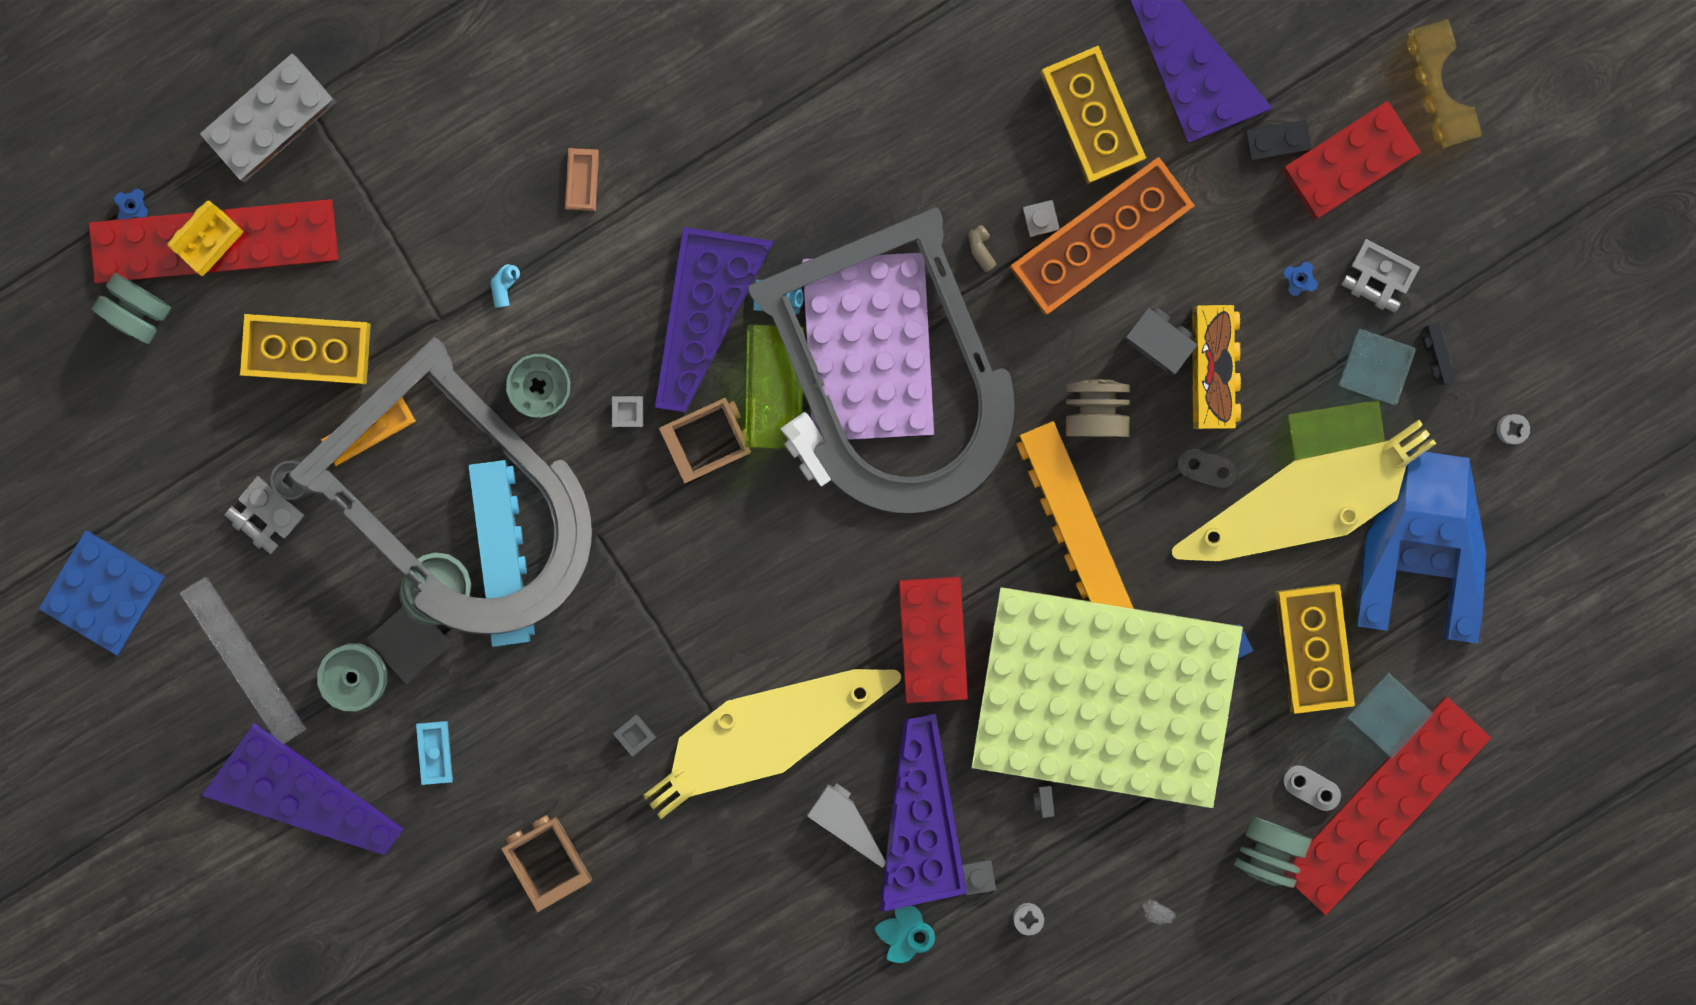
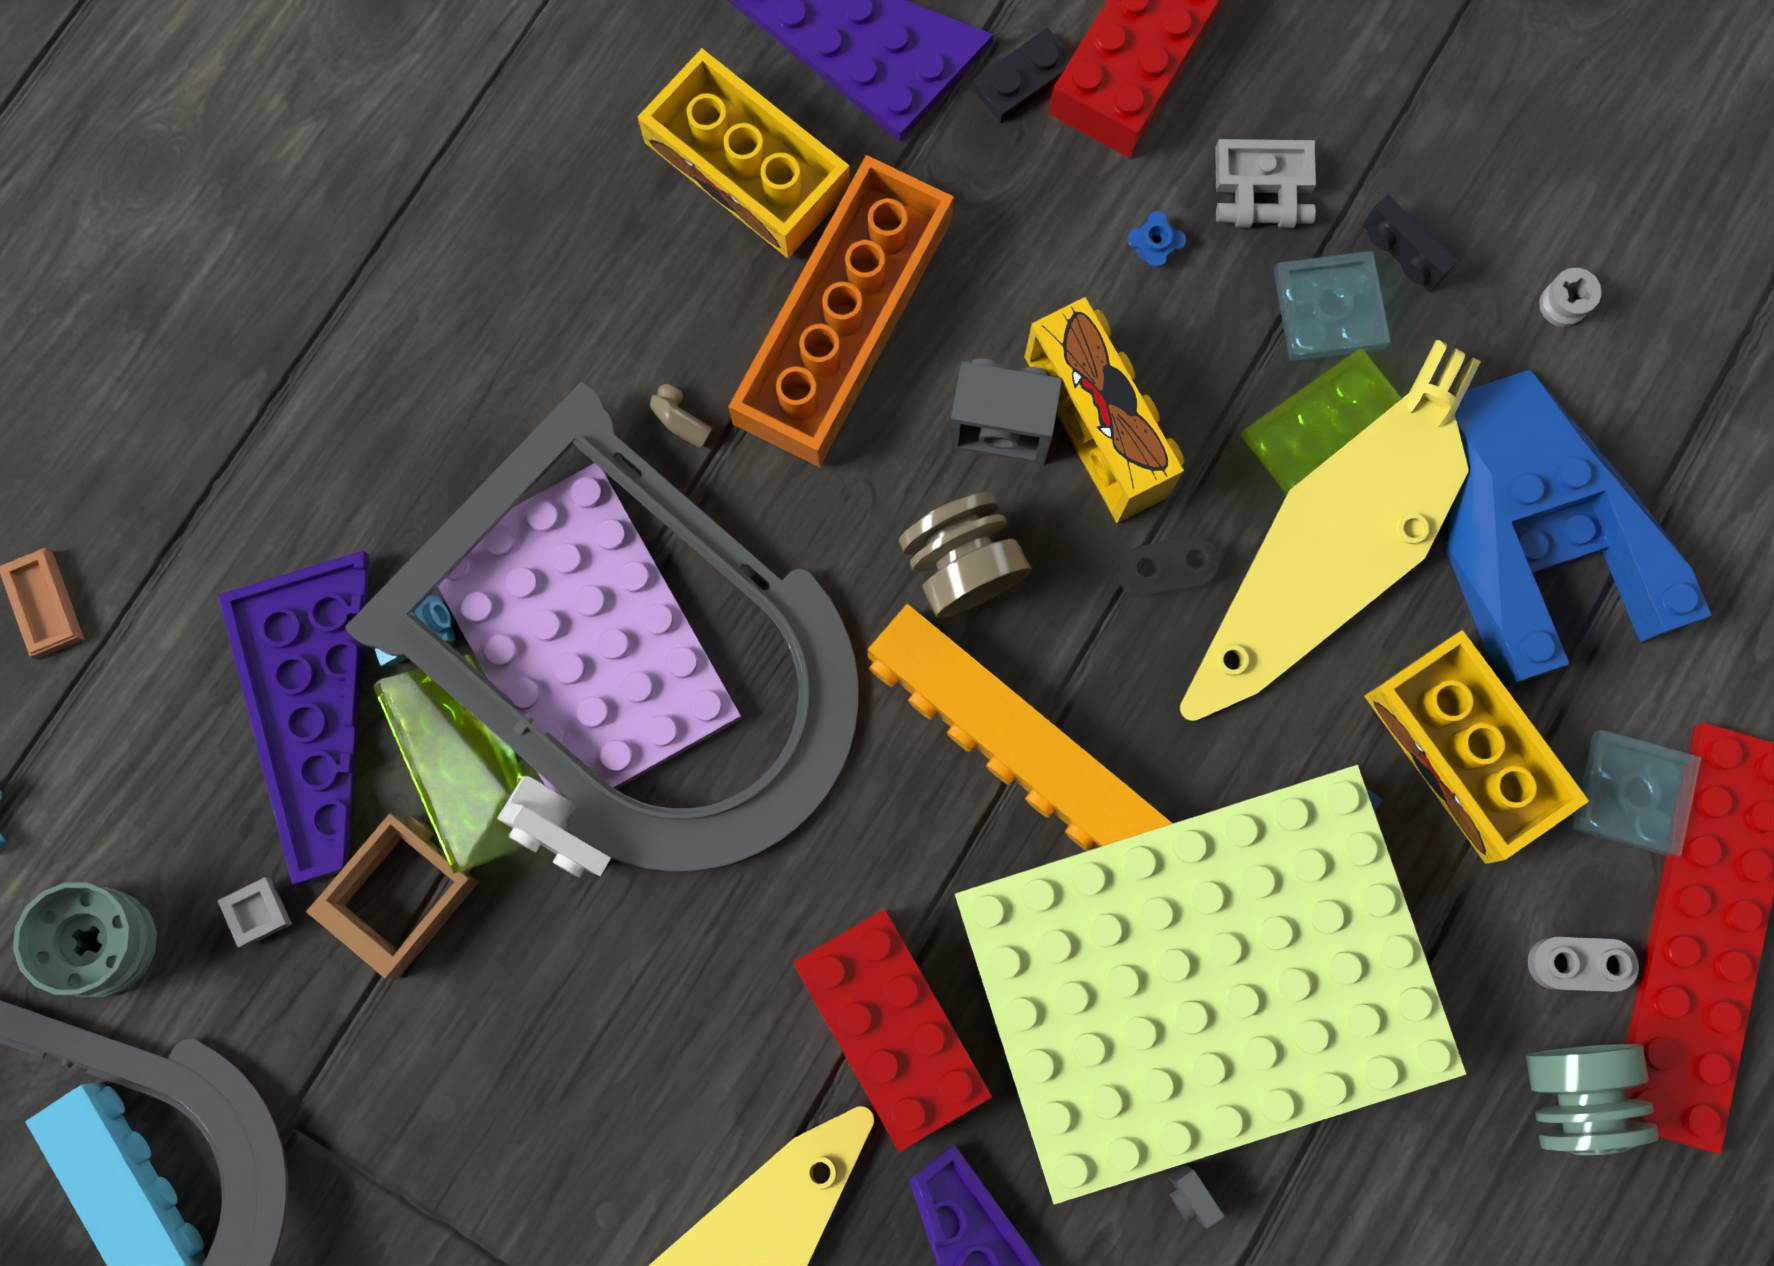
camera: 30 degrees left, 10 degrees down
light grey plate [1023,200,1060,237] -> none

